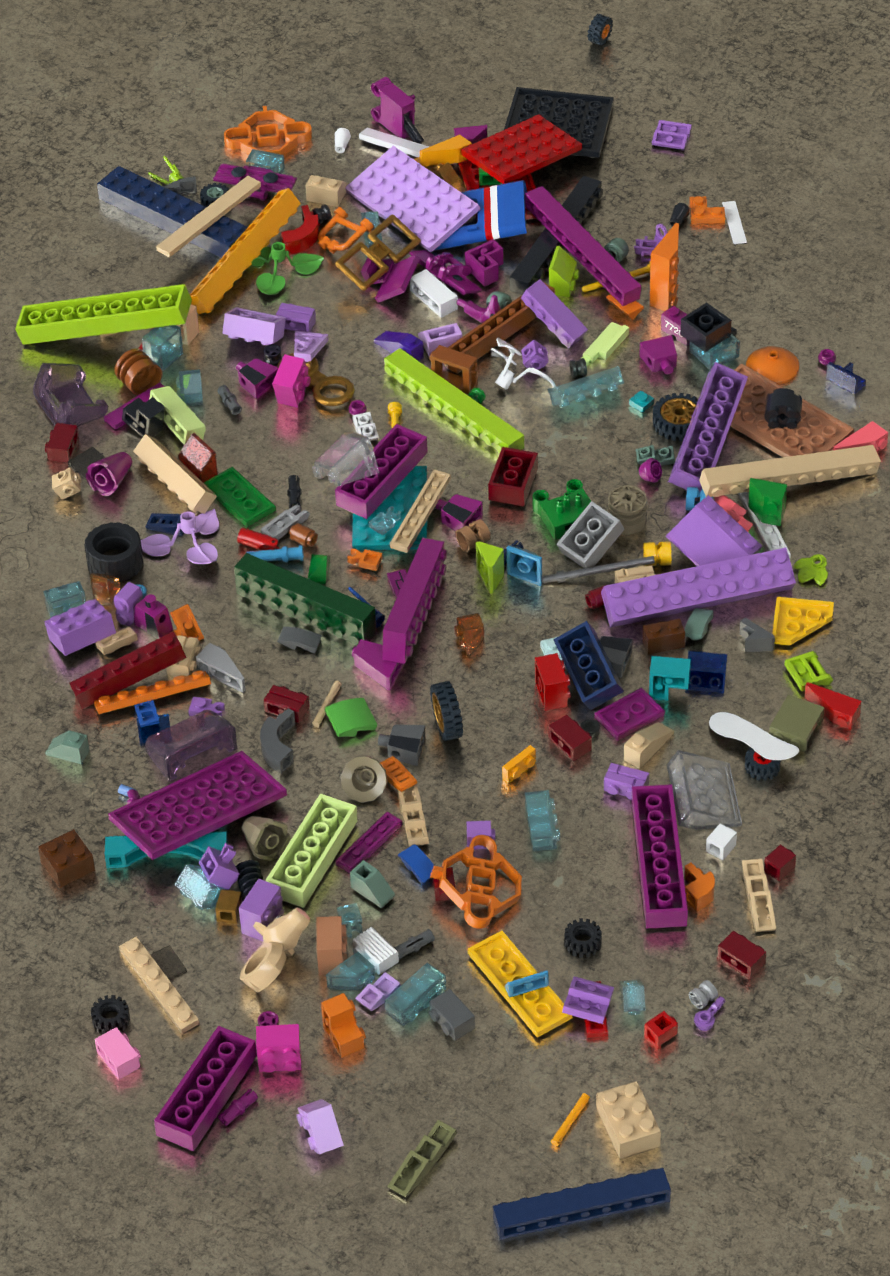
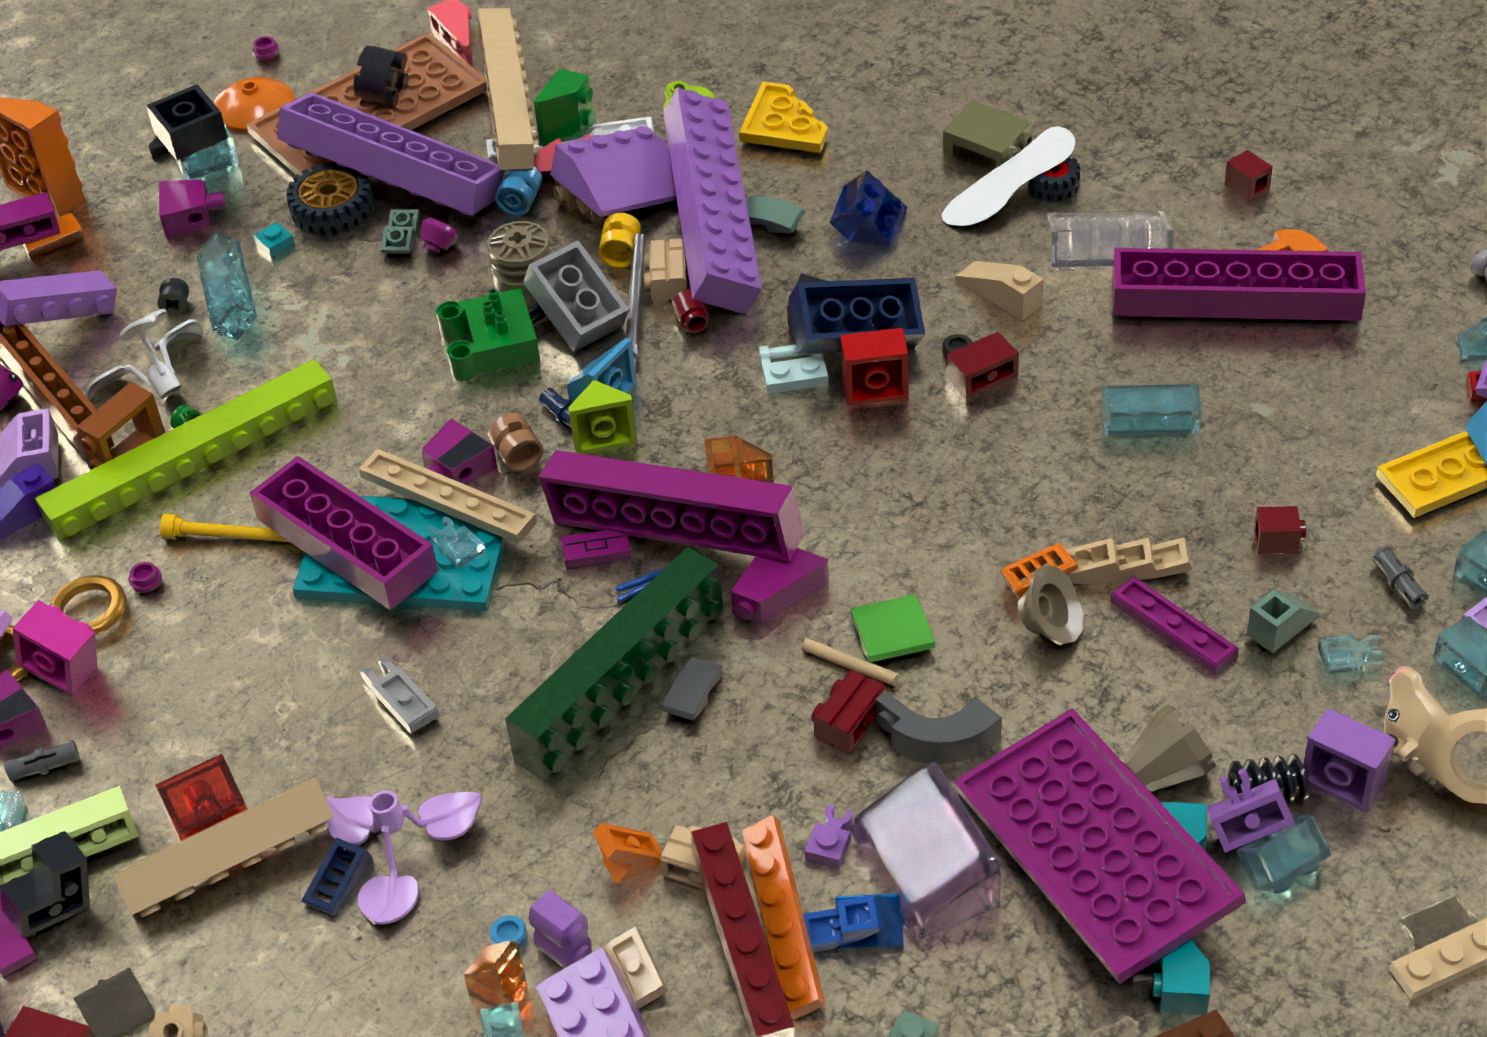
camera: 80 degrees left, 0 degrees up
black tyre [84,522,143,583] -> none
magenta cone [86,452,132,496] -> none
arm [118,784,140,804] -> none
magenta torso [134,594,173,639] -> none
light grey slope [196,643,246,693] -> none
green tile [204,467,276,527] -> none
pearl gold brick [215,889,242,924] -> none
red piece [237,527,279,550] -> none
dark azure pin [246,545,304,563] -> none
yellowish green brick [266,793,357,908] -> none
black pin [287,475,302,508] -> none
dark orange brick [289,523,318,547] -> none
green slope [308,554,330,585] -> none
clear windscreen [312,431,379,486] -> none
nougat brick [316,916,348,976] -> none
orange plate [347,549,383,571] -> none
white brick [352,927,399,975] -> none
white slope [353,412,379,443] -> none
dark grey torso [378,725,426,766] -> none
blue slope [398,844,434,885] -> none
black wheel [430,681,463,741] -> none
orange piece [430,835,522,929] -> none
medium lavender brick [466,820,496,850] -> none
dark red brick [488,447,538,506] -> none
light orange plate [502,745,536,783] -> none
medium lavender brick [521,340,548,370] -> none
black tyre [564,918,602,958] -> none
yellowish green piece [582,322,629,366] -> none
magenta tile [594,687,665,741] -> none
medium lavender brick [604,763,649,800] -> none
reddish brown brick [642,618,685,655] -> none
teal brick [649,656,691,701] -> none
magenta brick [661,305,691,346] -> none
white brick [706,824,737,860] -> none
dark red brick [717,930,766,980] -> none
dark grey slope [740,617,775,652] -> none
tan slope [741,858,776,932] -> none
lime plate [784,651,833,692] -> none
red slope [805,682,862,729] -> none
clear blue panel [826,362,866,394] -> none

